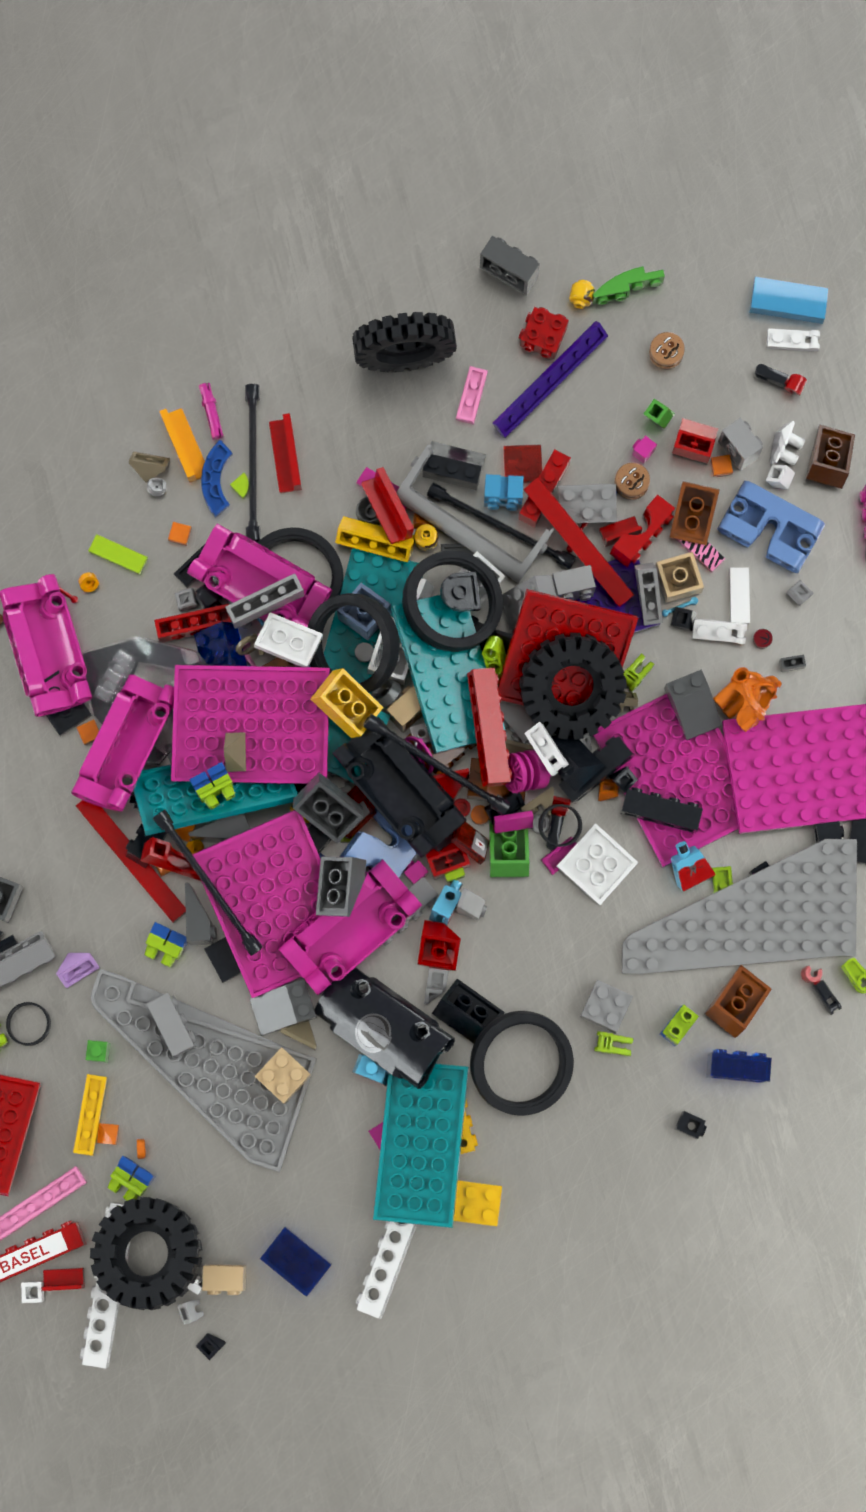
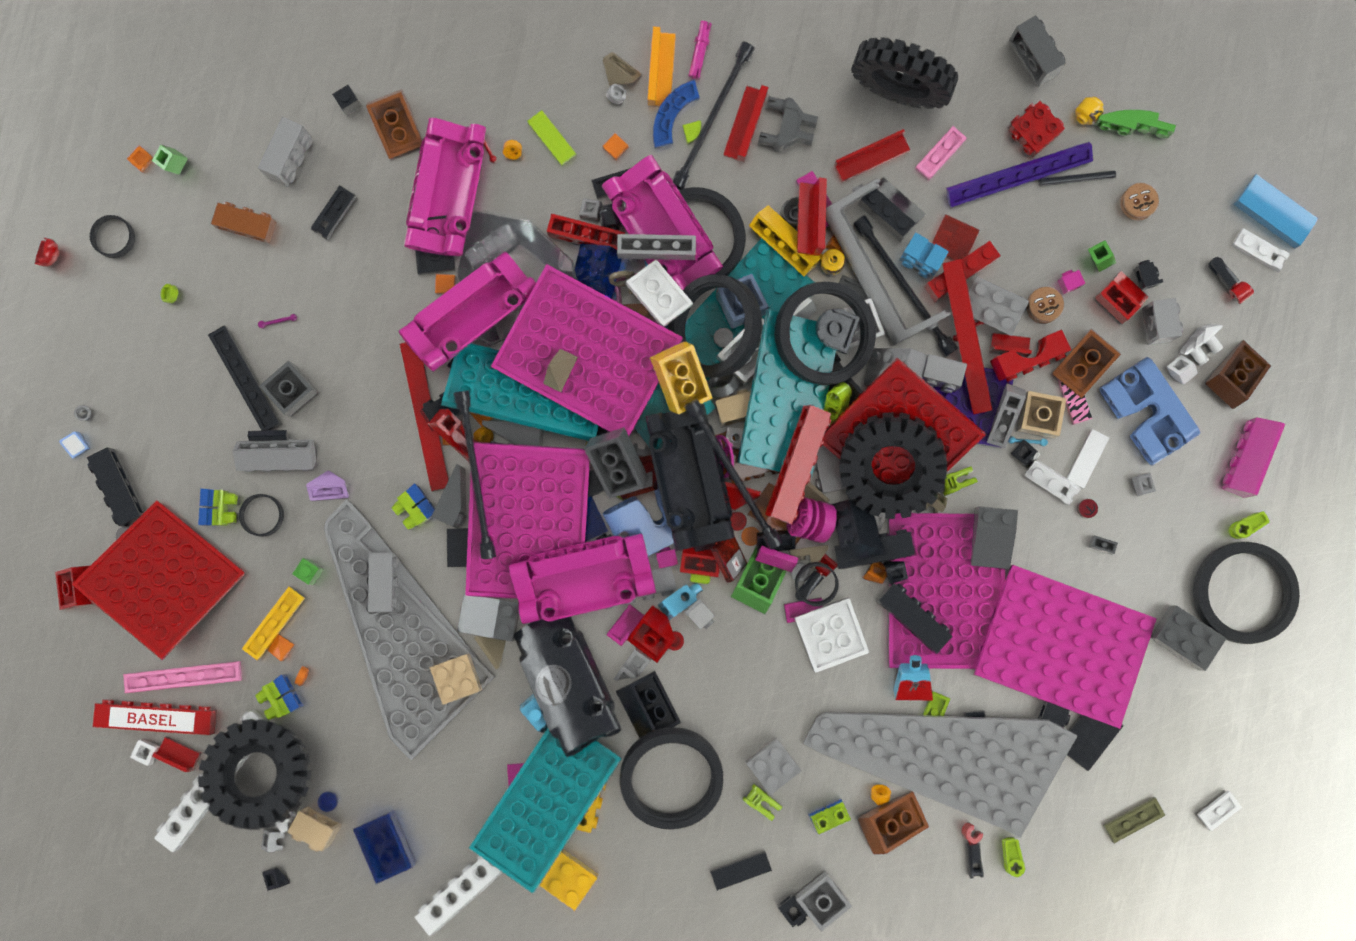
camera: 30 degrees right, 5 degrees up
lime hips [189,762,235,810] -> none
dark grey slope [316,856,366,917] -> none
white plate [524,722,569,776] -> none
clear blue brick [706,1049,772,1083] -> none
orange tile [711,455,733,477] -> none
orange helmet [713,667,782,732] -> none
none -> clear blue tile [318,791,339,812]
none -> dark pink tile [606,604,644,646]
none -> red tile [668,631,684,651]
none -> black tile [710,851,772,891]
none -> dark grey connector [758,96,818,151]
none -> light grey brick [795,872,852,931]
none -> red panel [834,129,910,183]
none -> light orange tile [871,784,891,806]
none -> black bar [1039,170,1116,186]
none -> black brick [1133,260,1163,291]

